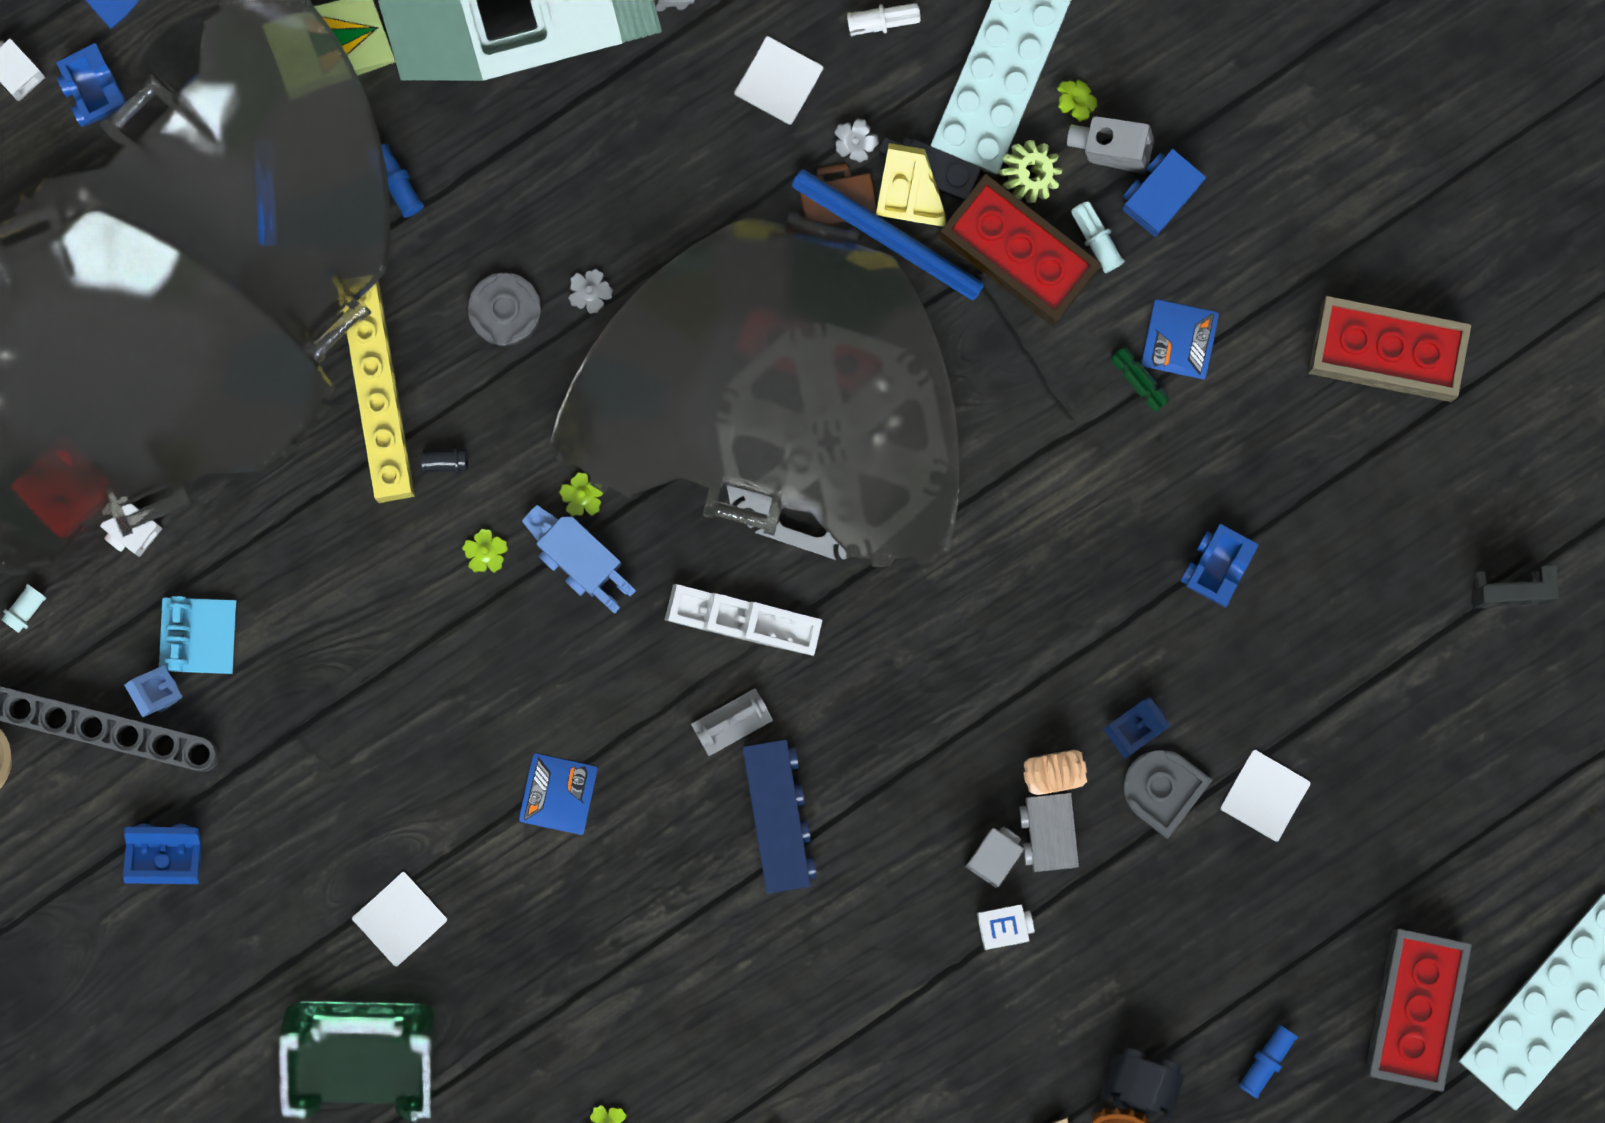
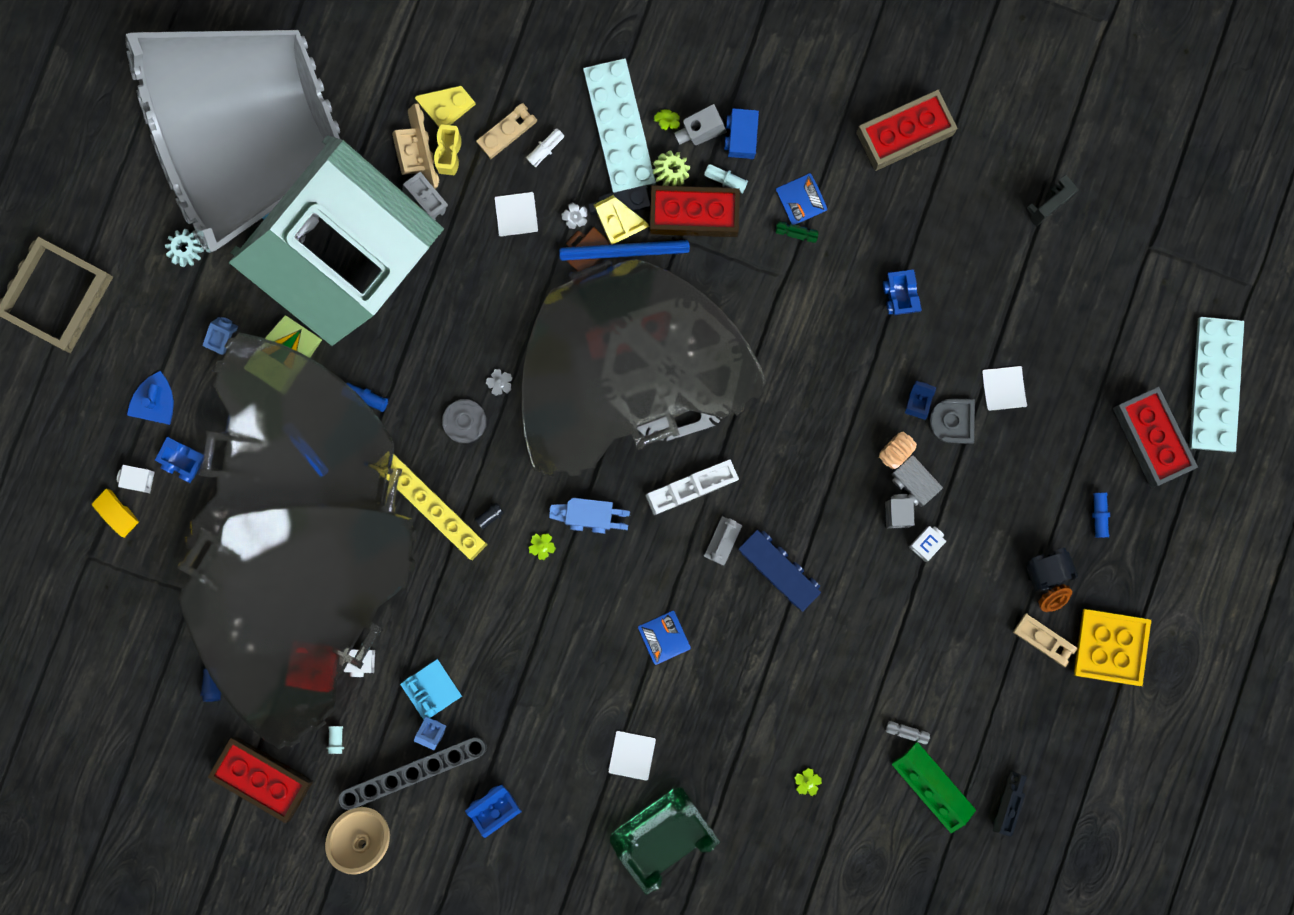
camera: 35 degrees left, 0 degrees up
lime plant [559,472,605,517] -> none

